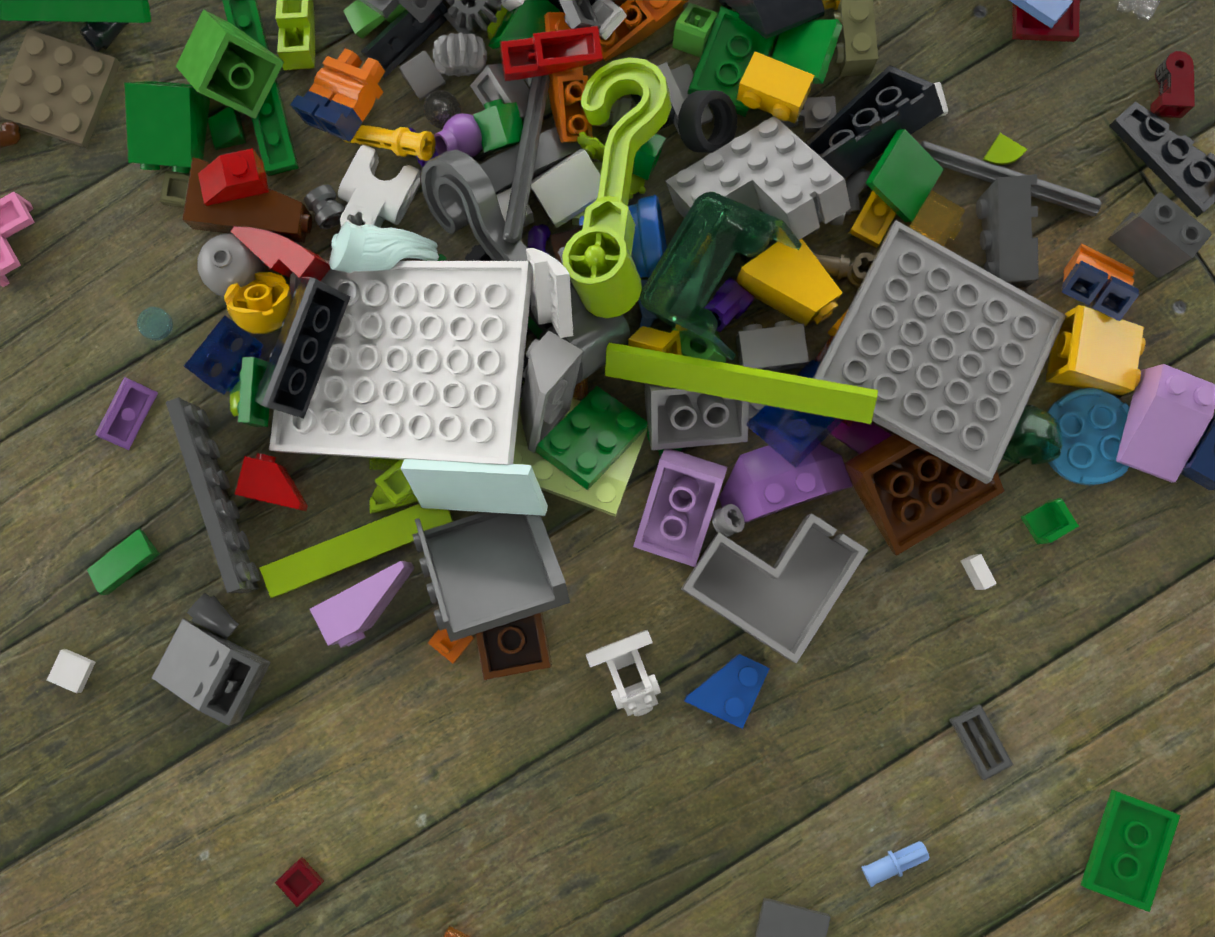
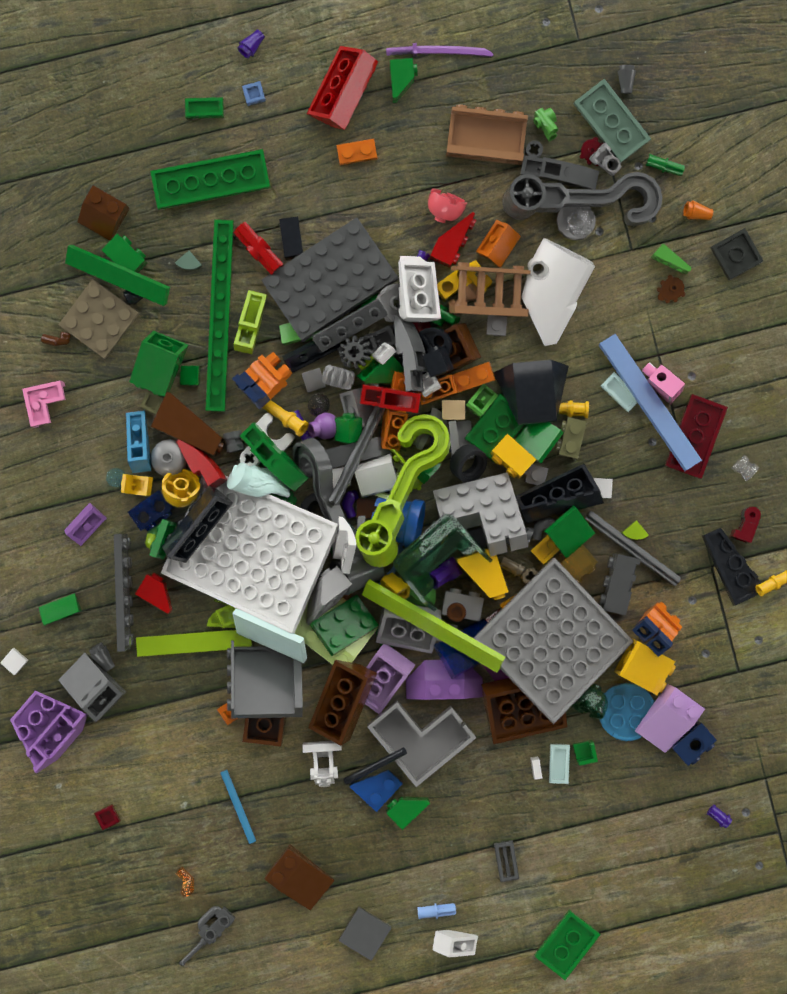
camera: 15 degrees right, 5 degrees up
bright green slope [176,9,284,119] -> none
red slope [198,148,269,206] -> none
lavender slope [310,561,414,648] -> none
light grey bush [712,504,745,537] -> none
dark grey panel [1108,192,1212,278] -> none
none -> medium lavender wedge [10,691,88,773]
none -> yellow bracket [121,474,153,496]
none -> dark azure slope [126,410,151,473]
none -> dark azure bar [220,770,256,844]
none -> green slope [240,422,309,492]
none -> reddish brown slope [264,844,335,911]
none -> reddish brown slope [308,660,377,746]
none -> black bar [344,747,407,785]
none -> green slope [386,797,430,830]
none -> white slope [432,930,478,957]
none -> tan panel [442,400,465,421]
none -> reddish brown tile [447,602,466,622]
none -> light aqua tile [549,744,570,784]

